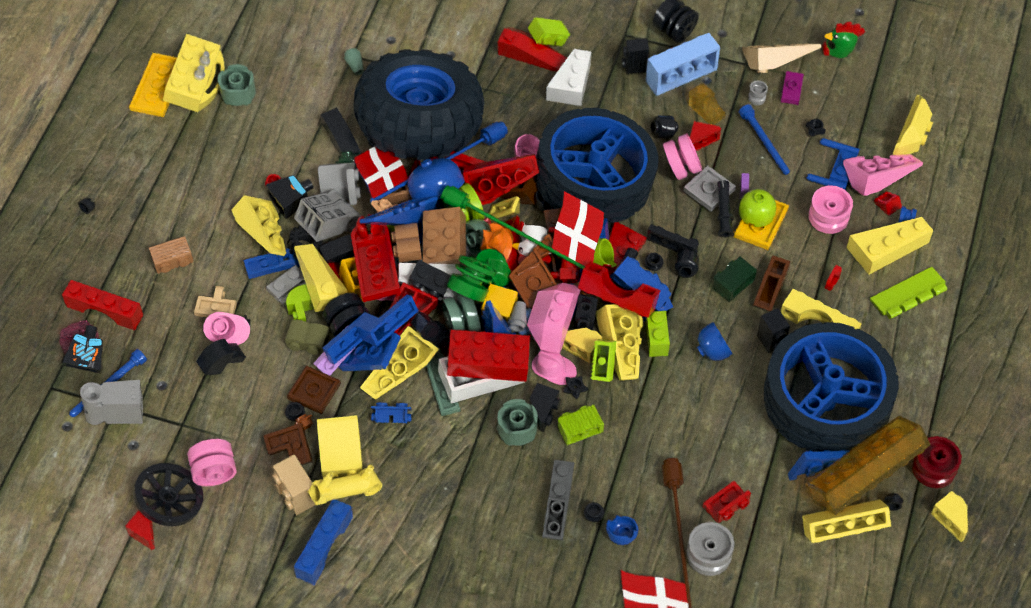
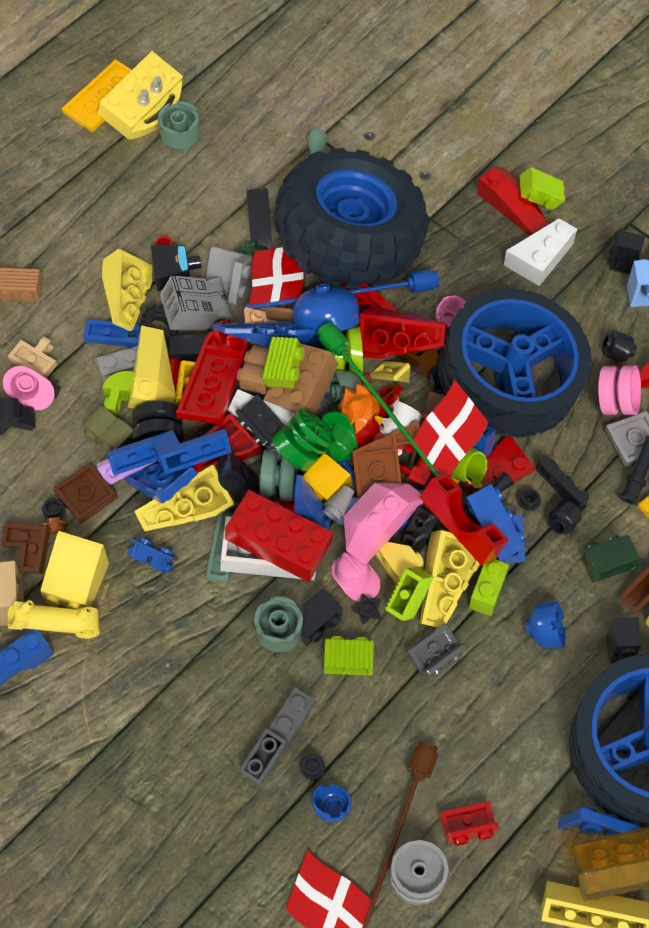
camera: 25 degrees right, 5 degrees up
none -> lime brick [261,337,304,389]
none -> dark grey bracket [405,623,466,677]

